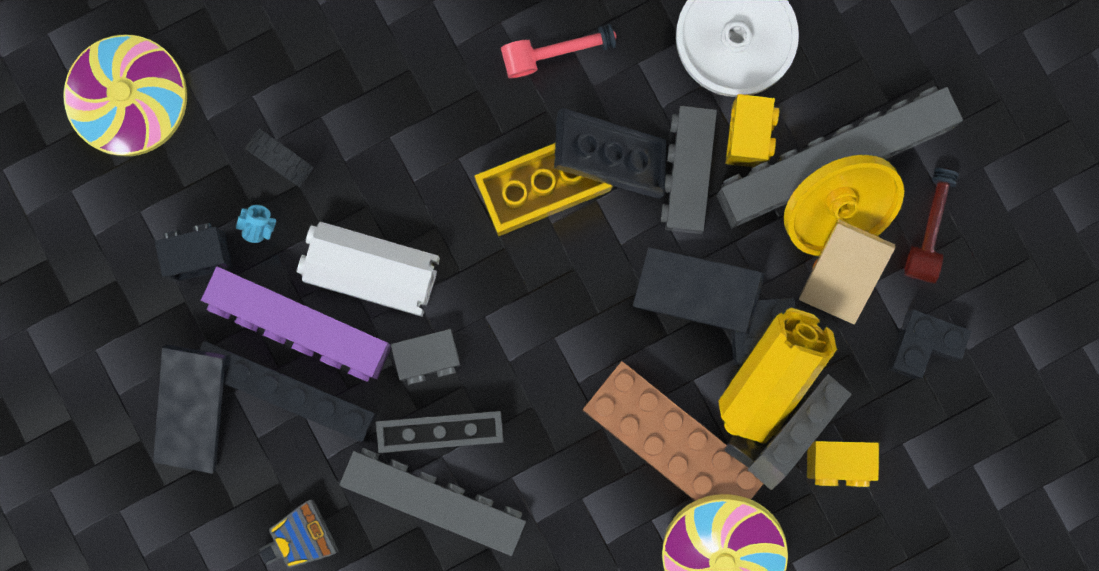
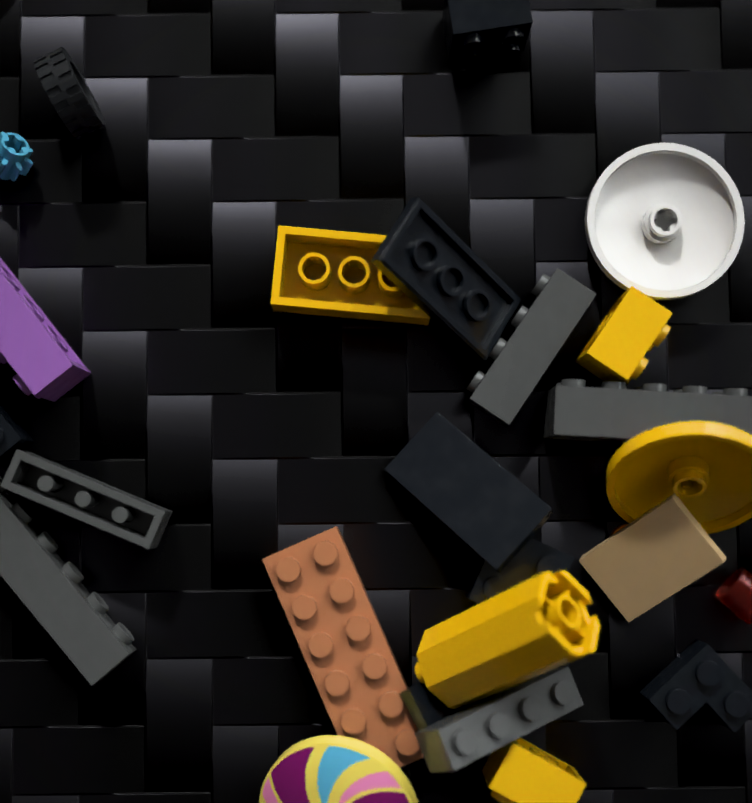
camera: 30 degrees right, 0 degrees up
white brick [297,222,440,317] -> none
dark grey brick [391,329,461,385] -> none
coral piece [501,24,617,78] -> none

